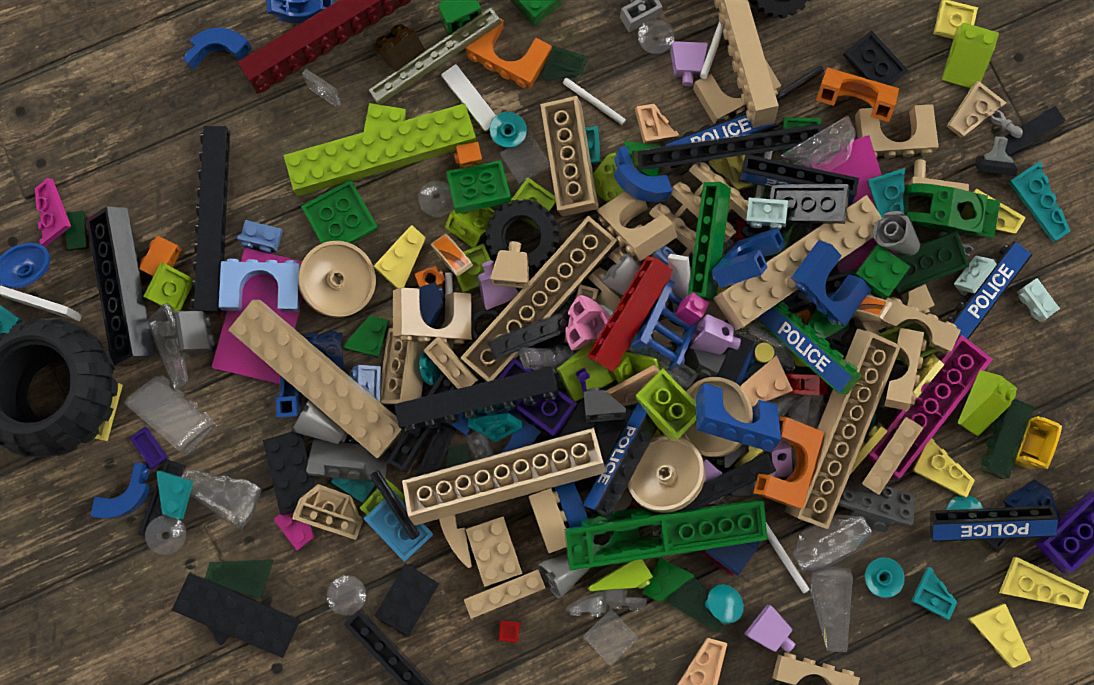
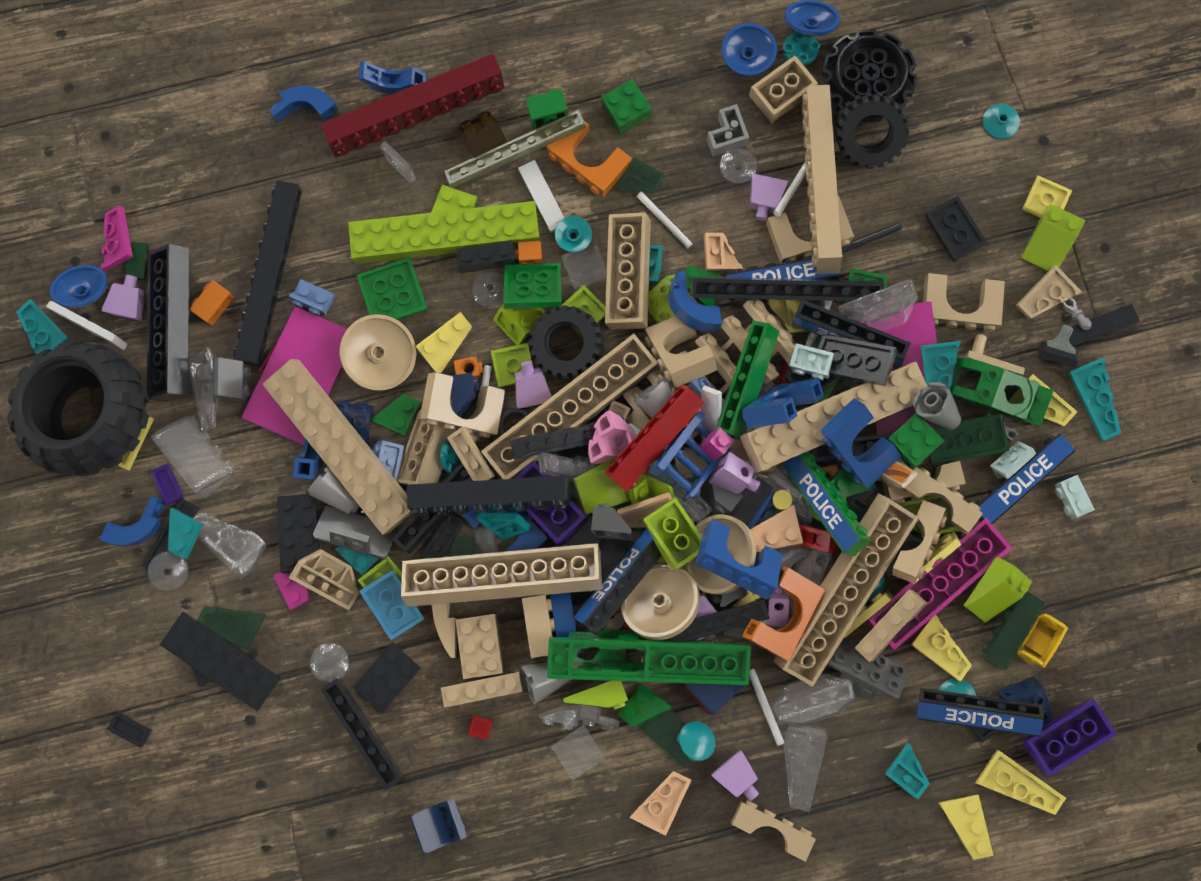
camera: 20 degrees right, 0 degrees up
lime plate [143,262,193,313] -> none
light blue arch [219,259,300,312] -> none
black axle [370,470,420,540] -> none
slope [430,234,473,277] -> none
tan torso [490,241,529,289] -> none
dark purple hand [576,368,590,395] -> none
orange arch [816,67,899,122] -> none
teal dish [865,558,905,598] -> none
none -> lavender torso [101,275,145,321]
none -> black brick [456,241,516,274]

